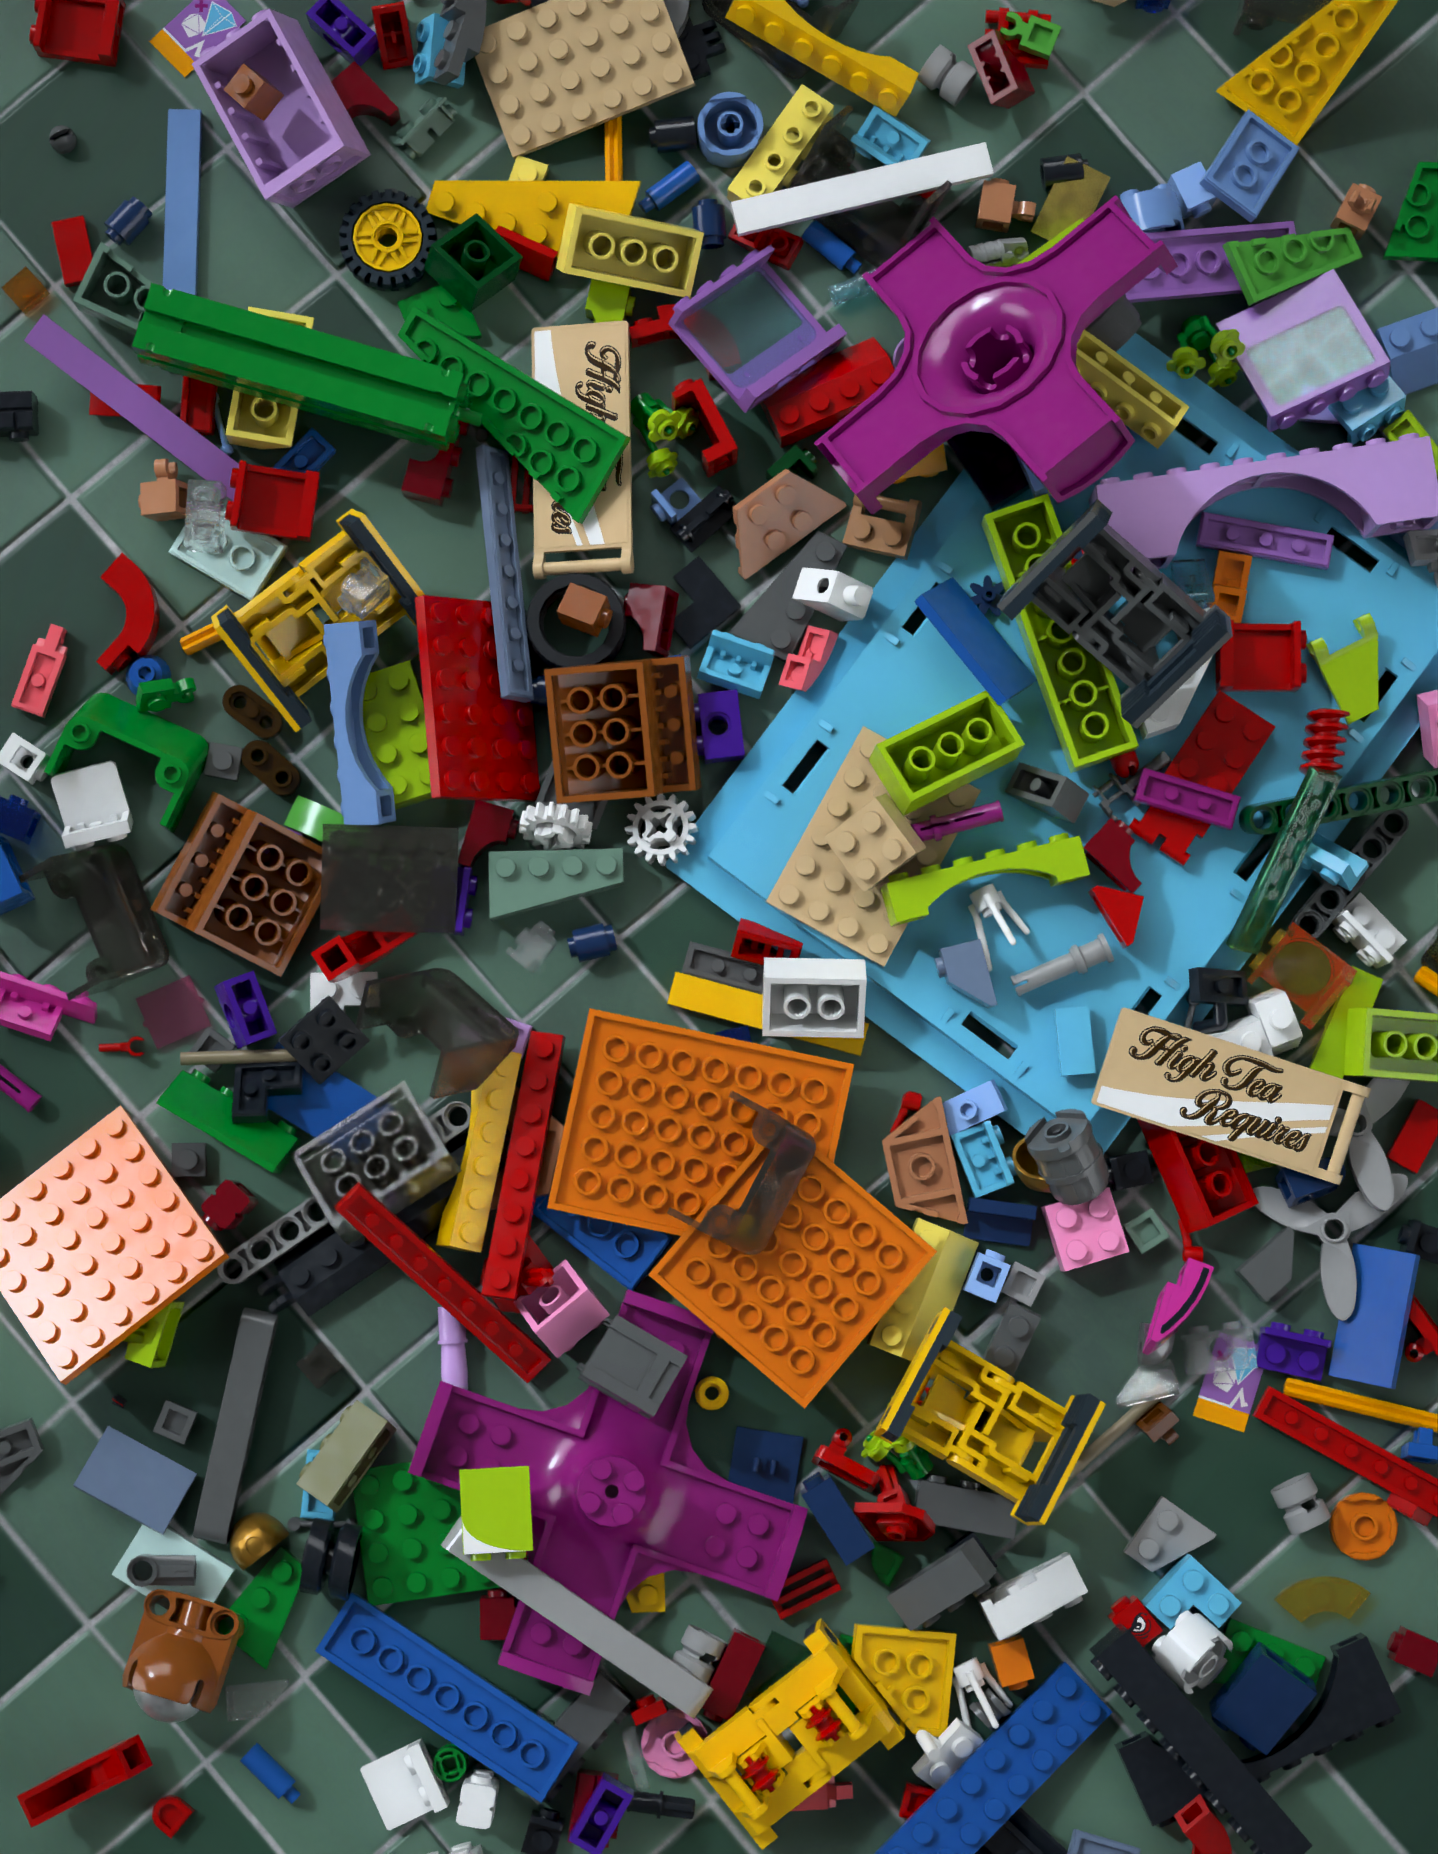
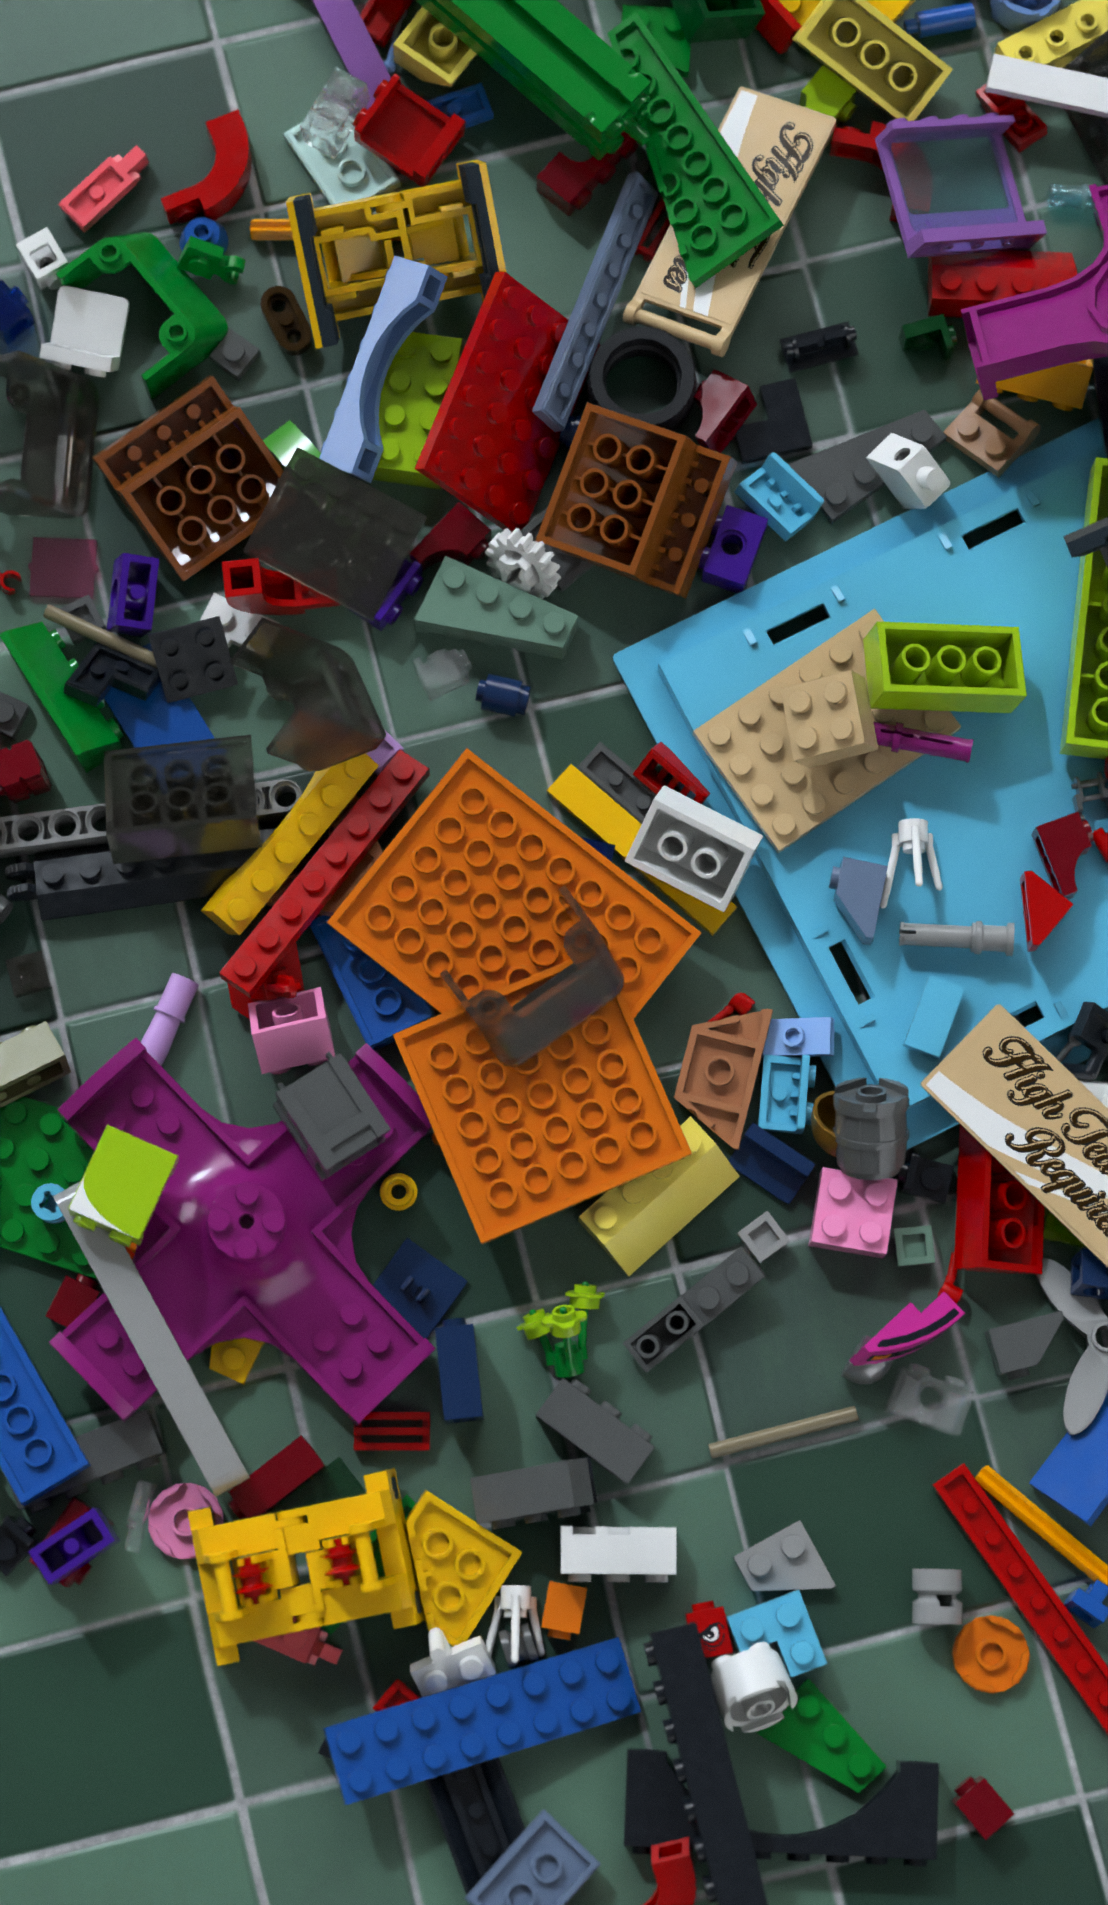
camera: 30 degrees right, 5 degrees down
nougat brick [138,458,192,522] -> none
dark brown plate [242,740,301,797] -> none
red plate [334,1182,552,1383] -> none
clear brick [337,557,390,620] -> none
dark orange brick [557,582,613,638] -> none
white gear [625,793,699,866] -> none
black axle [627,1791,696,1819] -> none
lime plant [631,392,700,478] -> none
red plate [631,1694,668,1726] -> none
medium blue bracket [650,477,701,527] -> none
red panel [672,378,738,478] -> none
light grey wheel [672,1624,728,1685] -> none
dark blue brick [692,199,727,249] -> none
nougat wing [733,469,847,580] -> none
coral slope [778,625,839,692] -> none
blue cylinder [801,219,863,275] -> none
red piece [811,1428,880,1492] -> none
red piece [853,1464,936,1541] -> none
green tile [871,1540,905,1587] -> none
yellow container [873,1307,1106,1526] -> none
lime arch [880,833,1090,927] -> none
blue tile [915,577,1037,706] -> none
light blue brick [962,1249,1011,1303] -> none
dark blue plant [970,575,1004,617] -> none
dark grey slope [1005,762,1089,824] -> none
clear tile [1116,1359,1180,1408] -> none
reddish brown tile [1135,1401,1180,1446] -> none
sticker [1193,1332,1263,1432] -> none
dark blue brick [1209,1641,1317,1756] -> none
dark purple bracket [1253,1321,1332,1381] -> none
clear yellow tile [1274,1576,1371,1623] -> none
red tile [1386,1492,1433,1526] -> none
none -> medium azure wheel [31,1183,65,1224]

